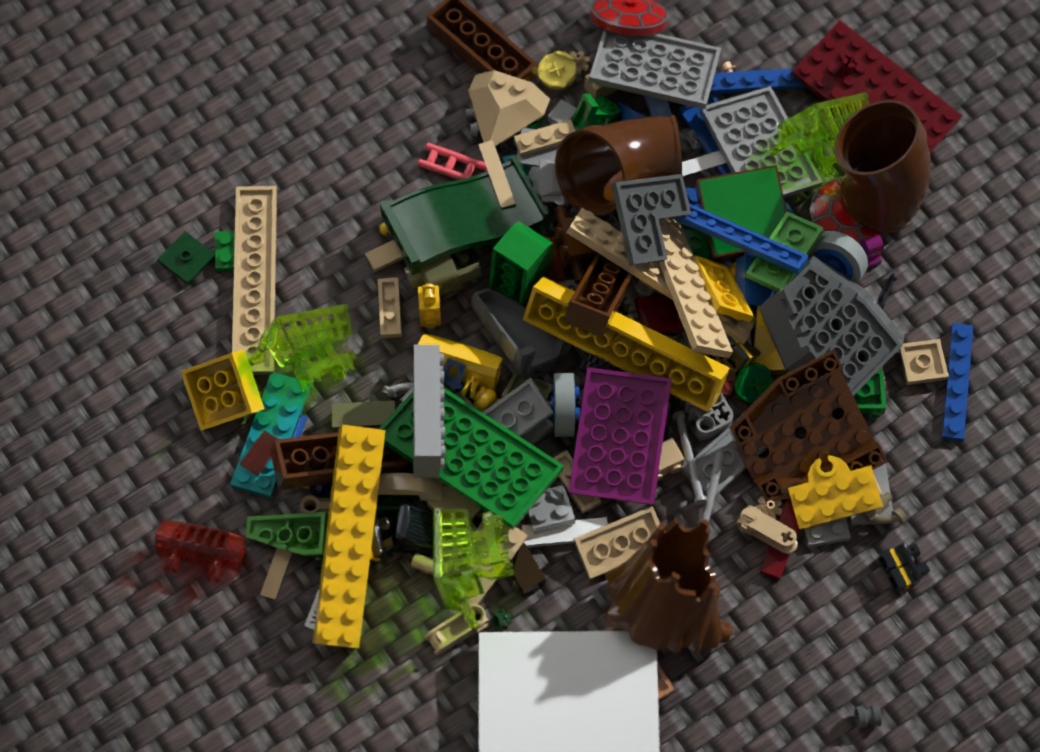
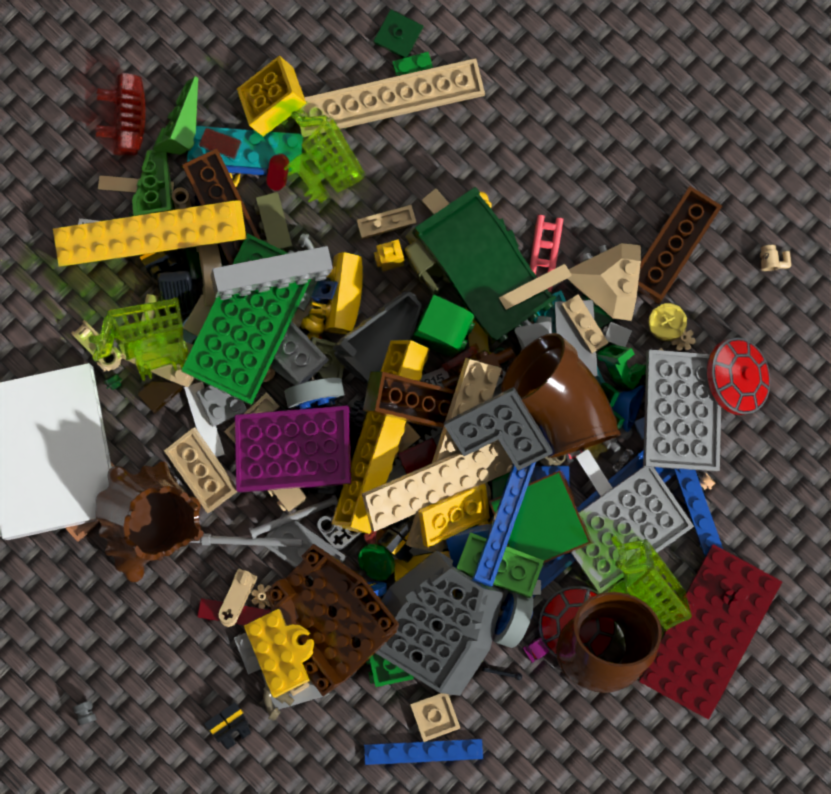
camera: 80 degrees right, 15 degrees up
none -> bright green wedge [153,76,198,155]
none -> dark red tile [267,153,289,191]

